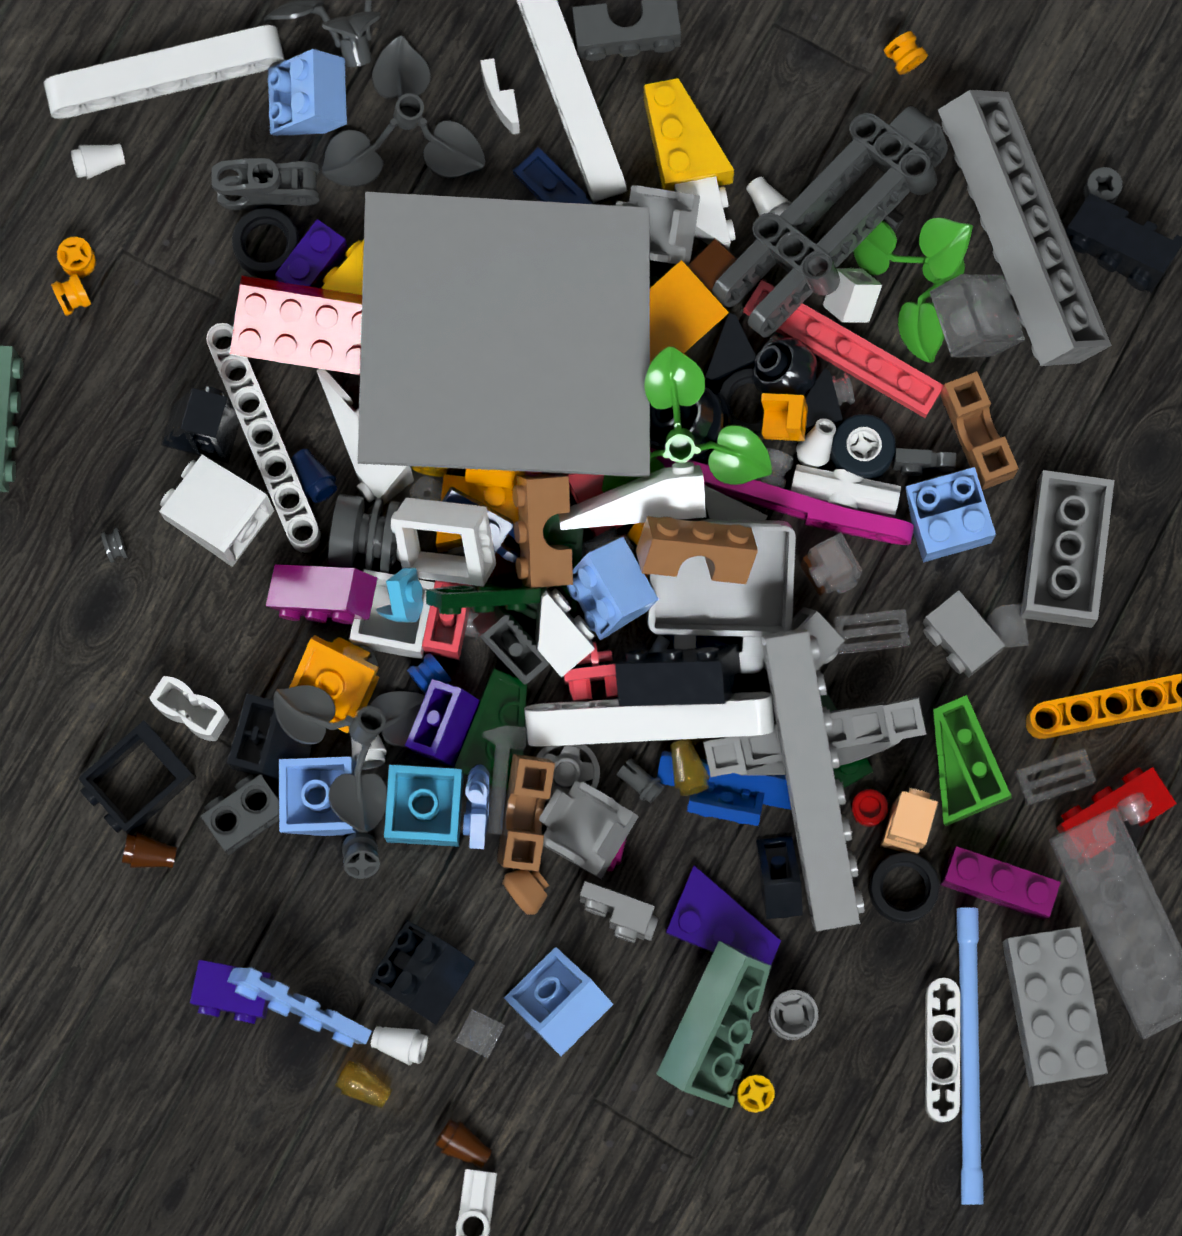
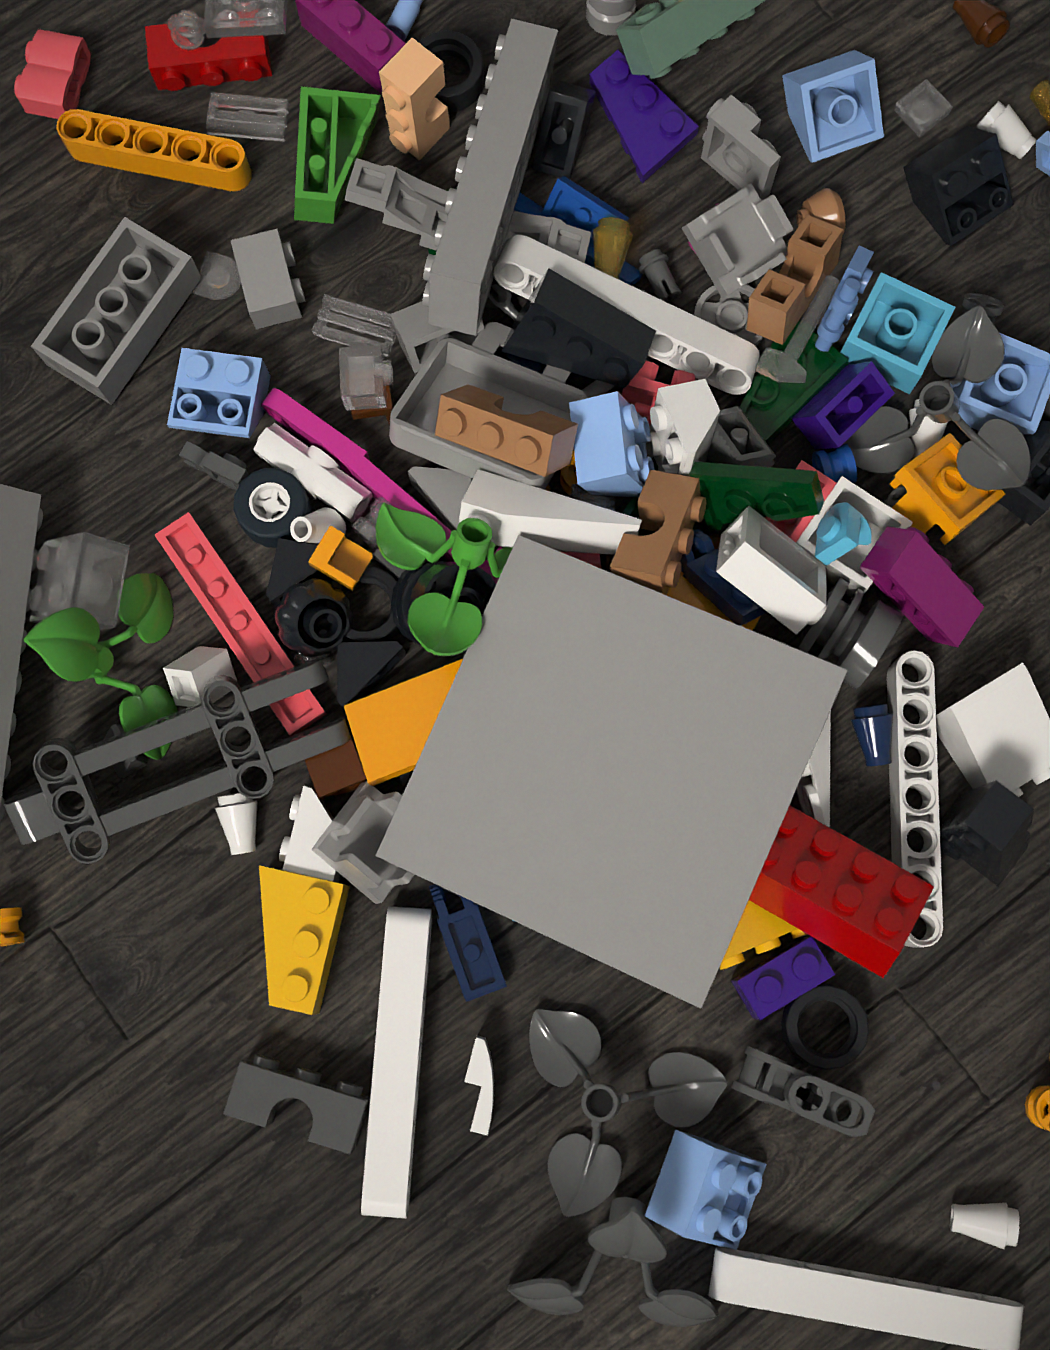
camera: 155 degrees left, 0 degrees up
clear bush [832,373,855,407] -> none
red tile [851,789,888,827] -> none
medium nougat arch [940,372,1019,490] -> none

